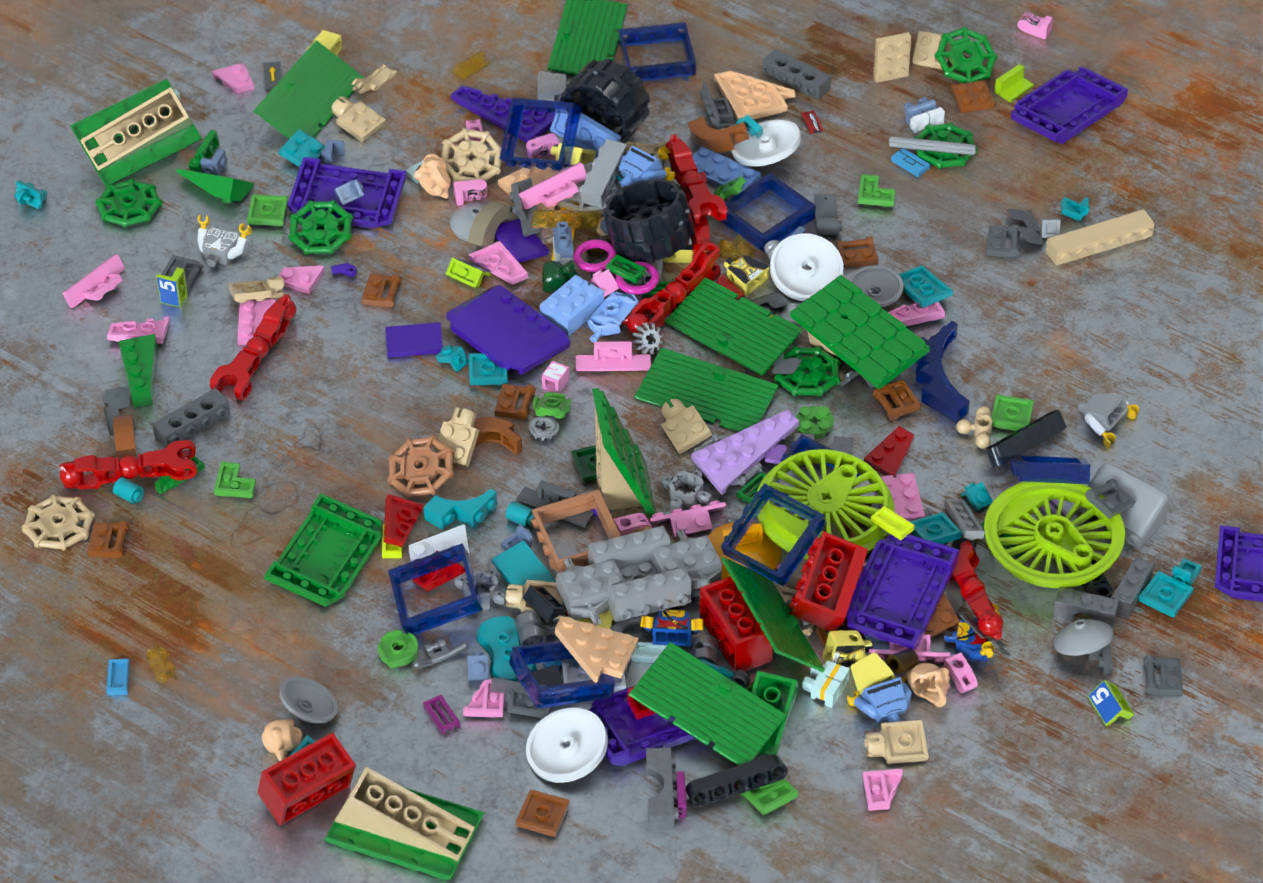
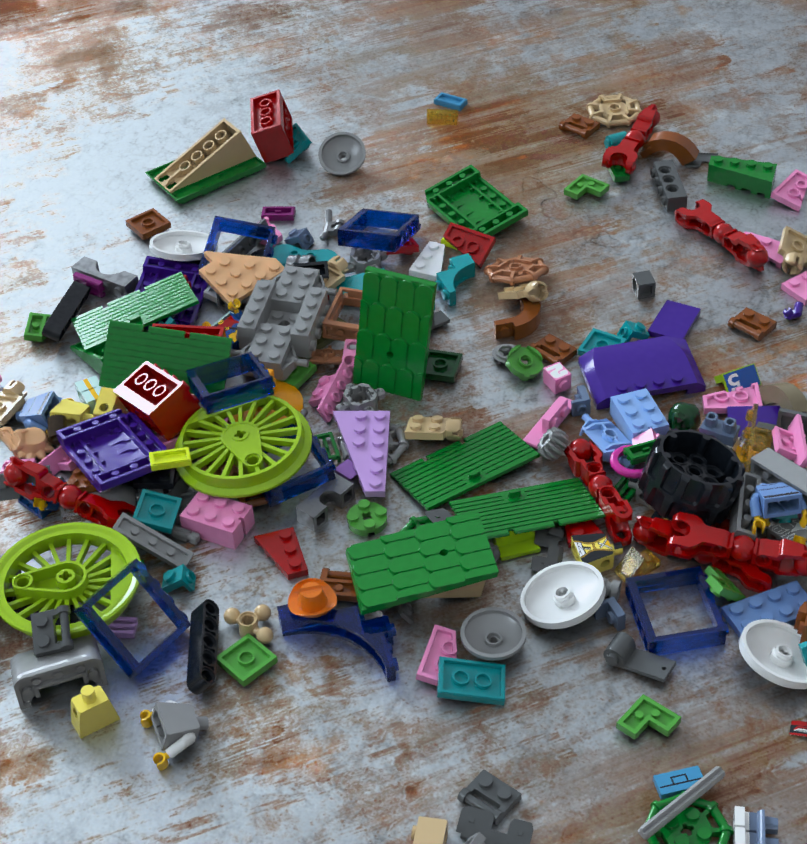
camera: 125 degrees right, 5 degrees down
light nougat head [262,719,302,761] -> none
bright green plate [378,630,419,668] -> none
dark orange plate [836,236,878,269] -> none
none -> light yellow torso [71,685,120,738]
none -> orange hat [288,578,337,618]
none -> sand blue bracket [571,385,591,417]
none -> dark grey brick [632,270,656,299]

